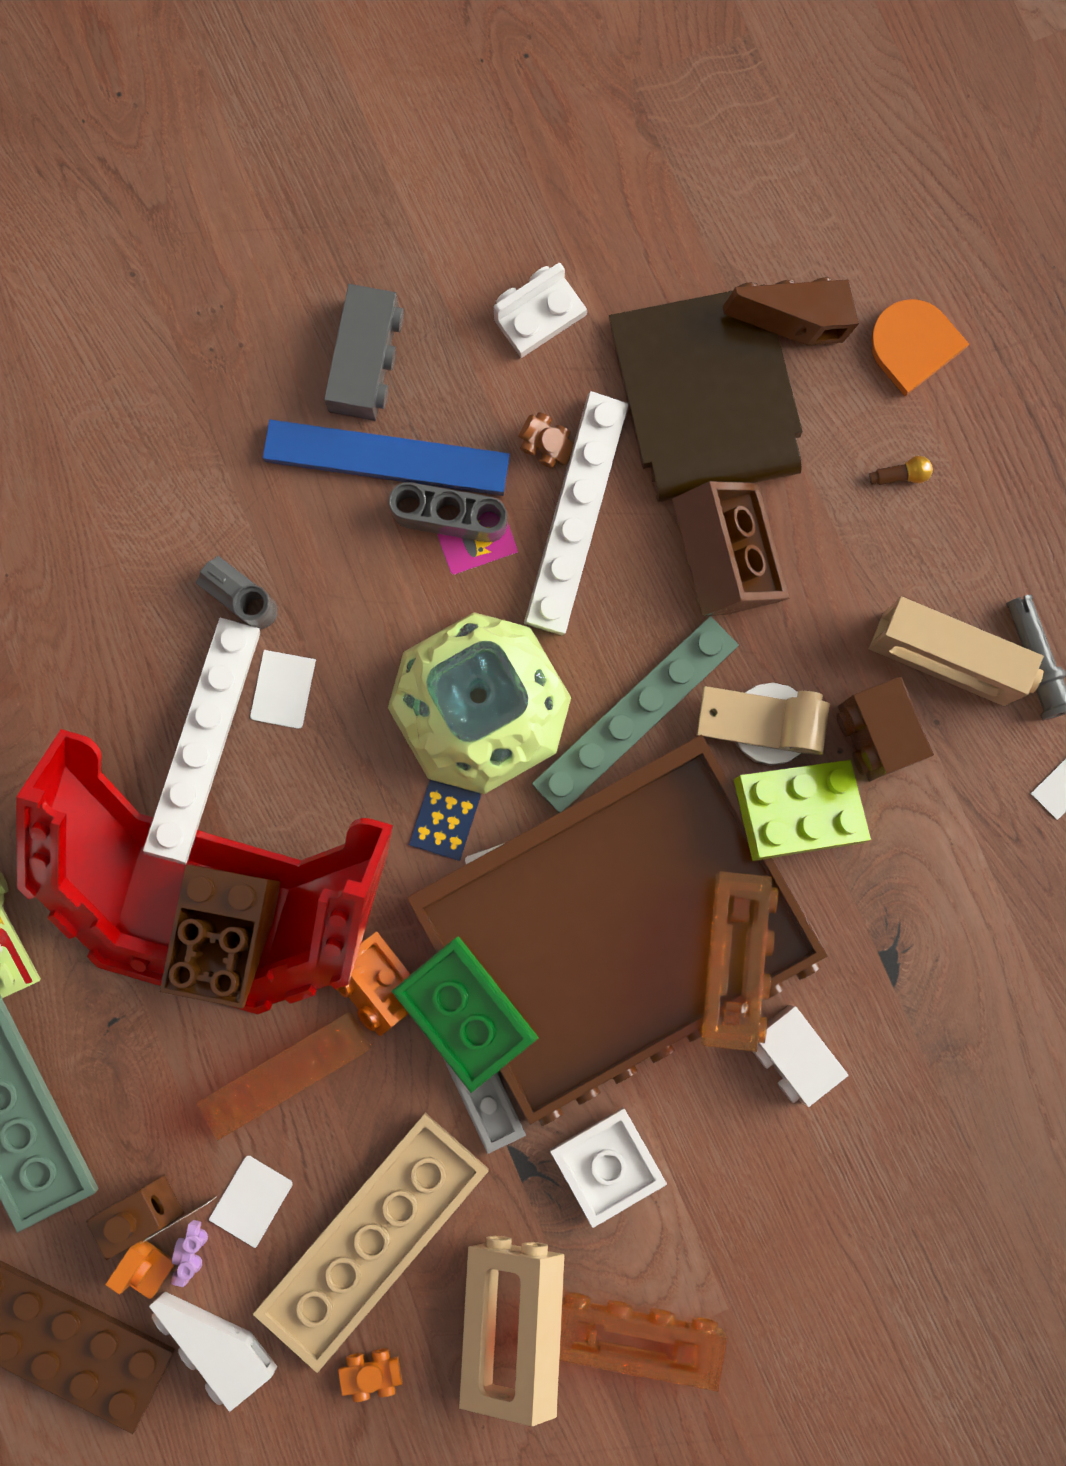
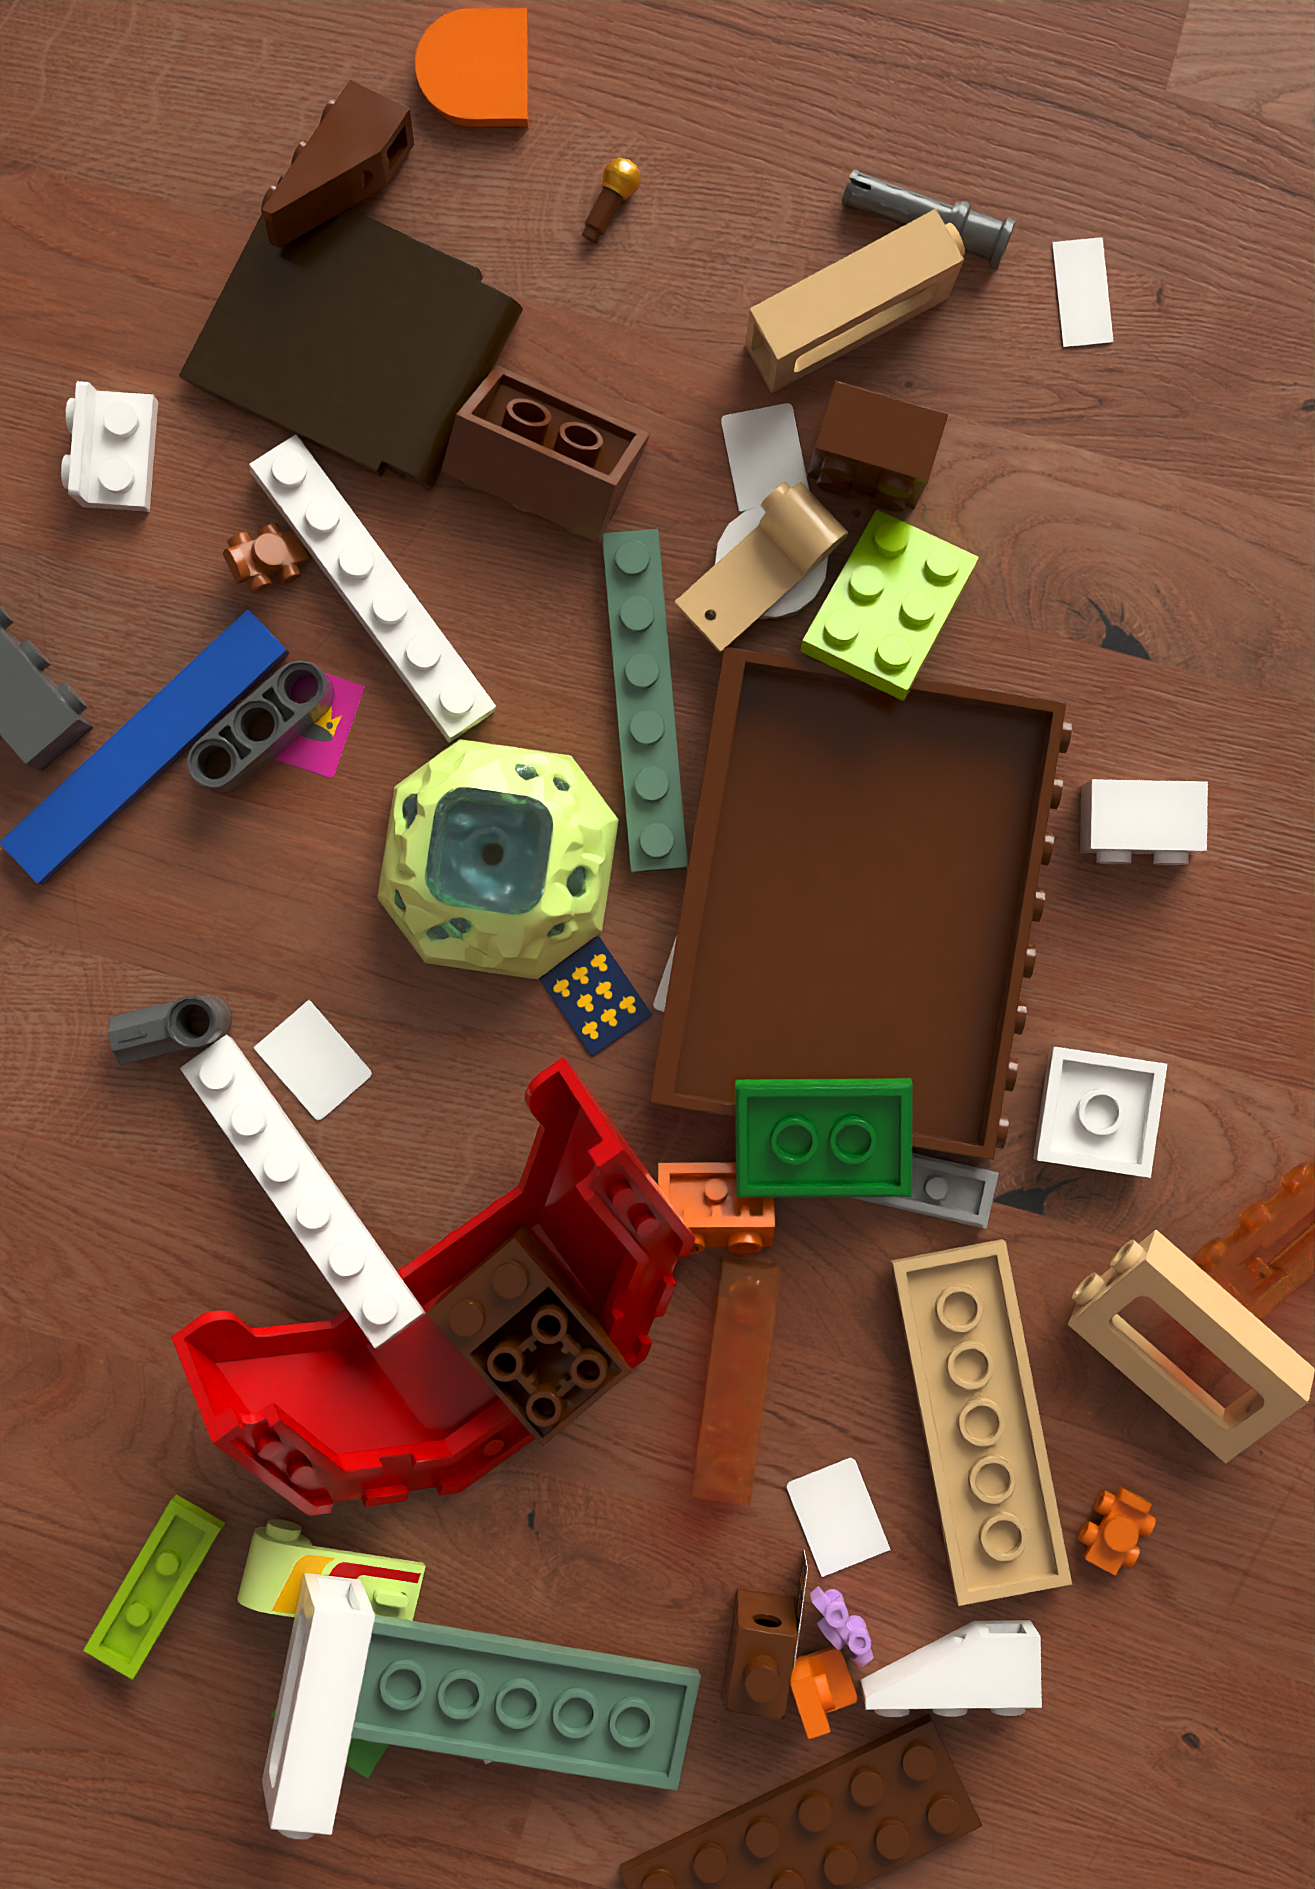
camera: 45 degrees left, 5 degrees up
clear orange brick [701,871,778,1052] -> none
none -> white sticker [721,403,809,512]

